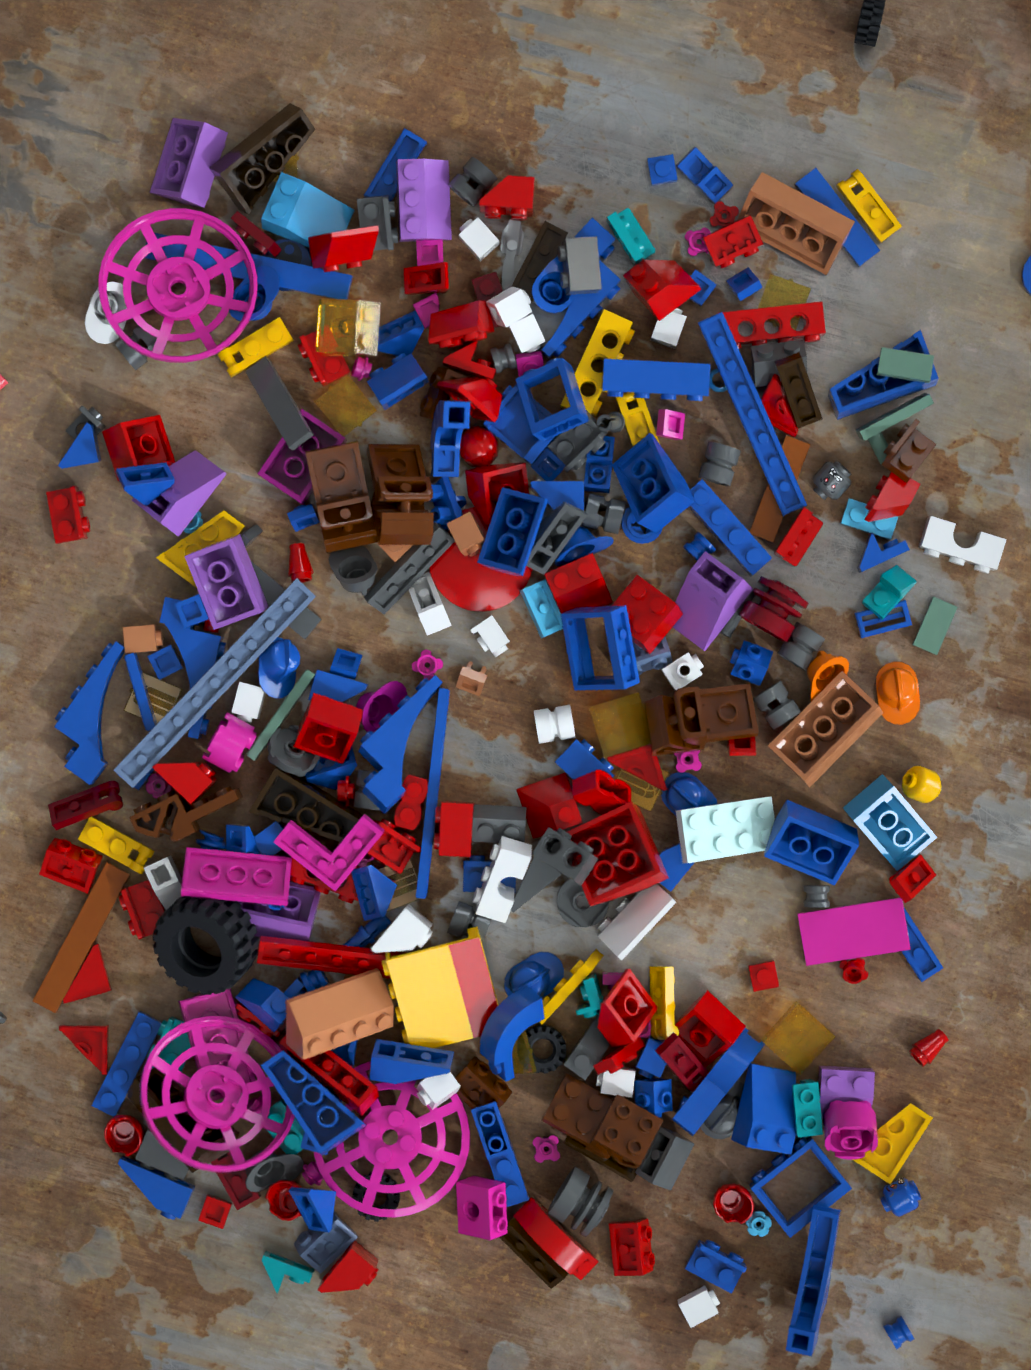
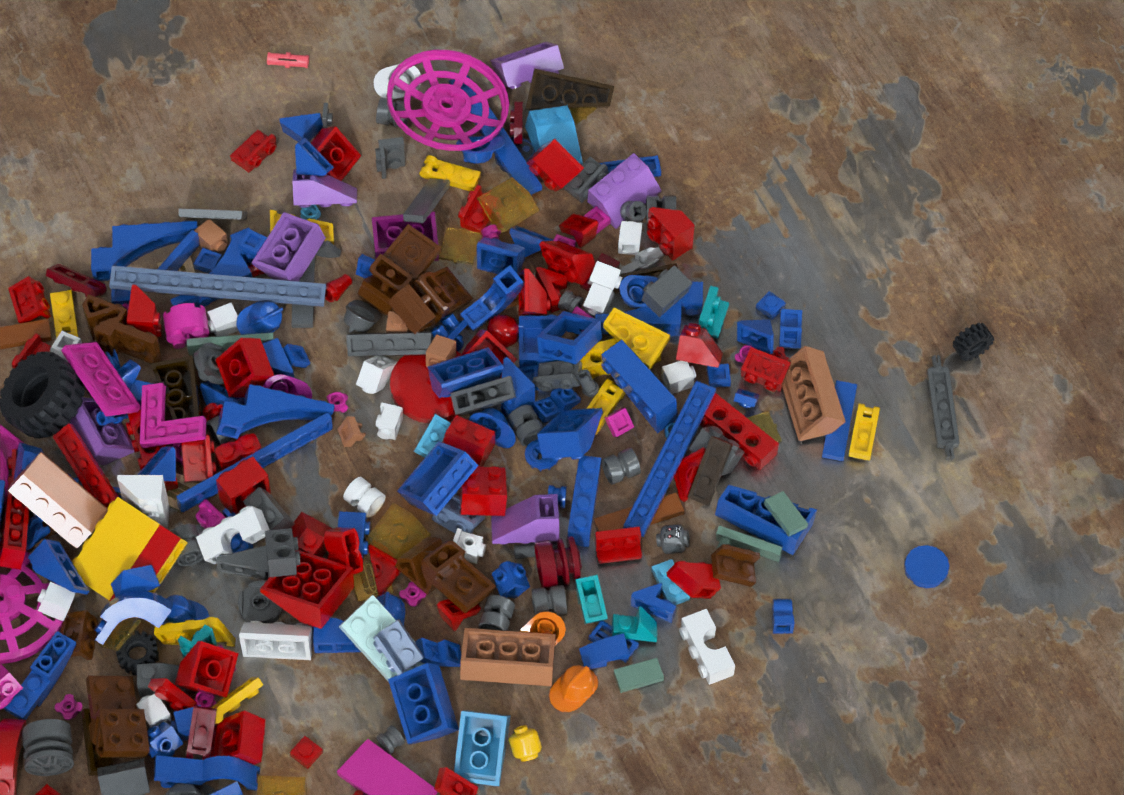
camera: 50 degrees right, 30 degrees down
none -> blue slope [111,565,160,597]
none -> tile [179,208,247,220]
none -> dark pink tile [195,499,226,529]
none -> bracket [373,619,424,676]
none -> dark grey bracket [375,137,405,179]
none -> blue slope [415,638,461,667]
none -> teal slope [575,575,608,624]
none -> blue slope [579,633,629,669]
none -> yellow wing [603,308,670,370]
none -> dark grey wheel [620,201,647,222]
none -> blue slope [737,319,774,354]
none -> blue leg [772,599,795,634]
none -> dark grey plate [926,355,960,460]

